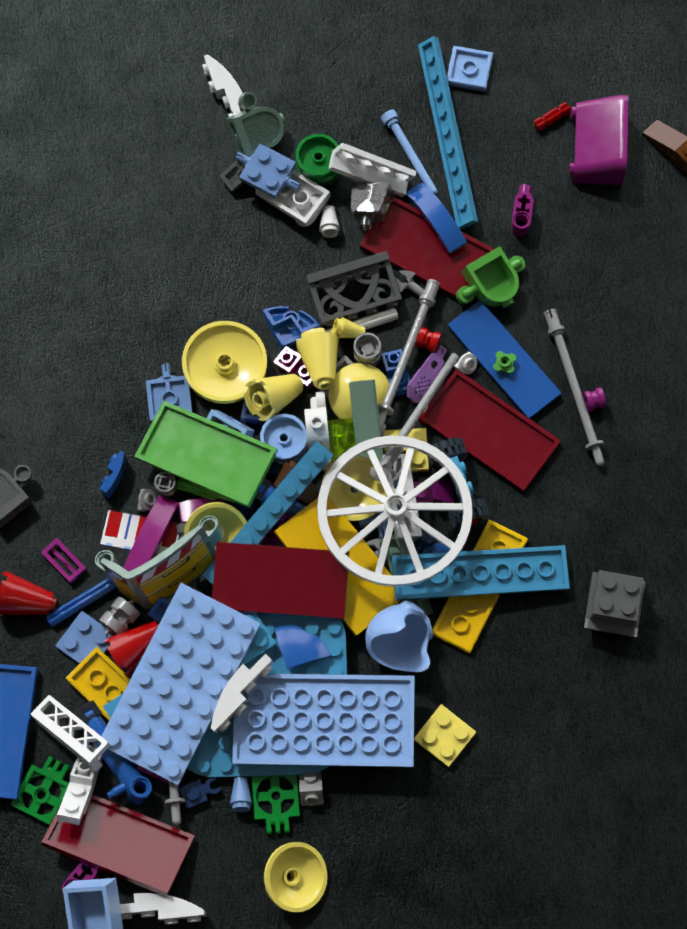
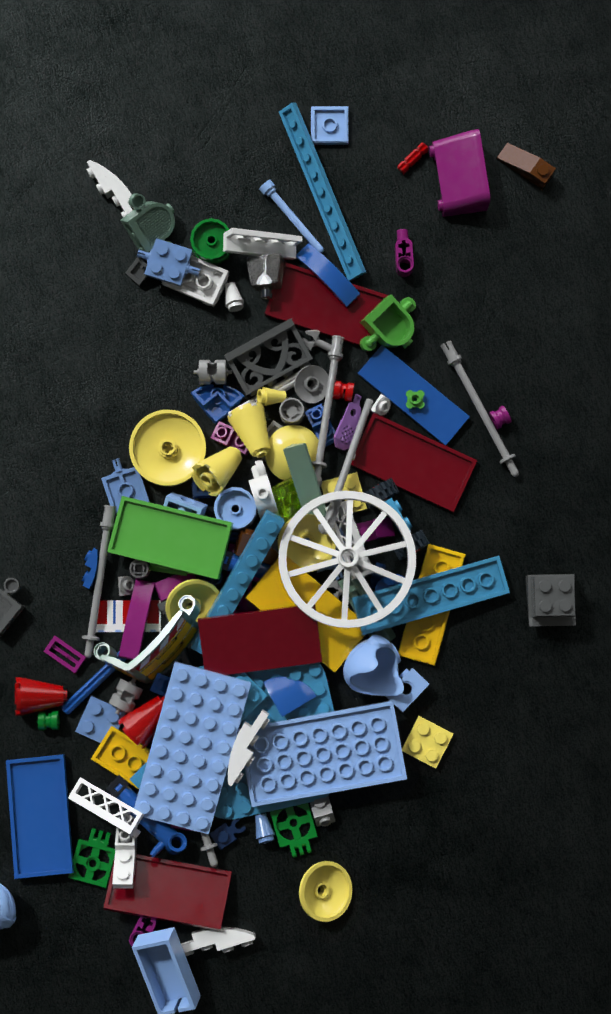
camera: 10 degrees left, 10 degrees up
none -> green wheel [38,711,60,730]
none -> light grey bar [82,505,117,658]
none -> light grey wheel [194,360,232,385]
none -> light grey dish [294,365,328,403]
none -> light blue brick [385,668,429,712]

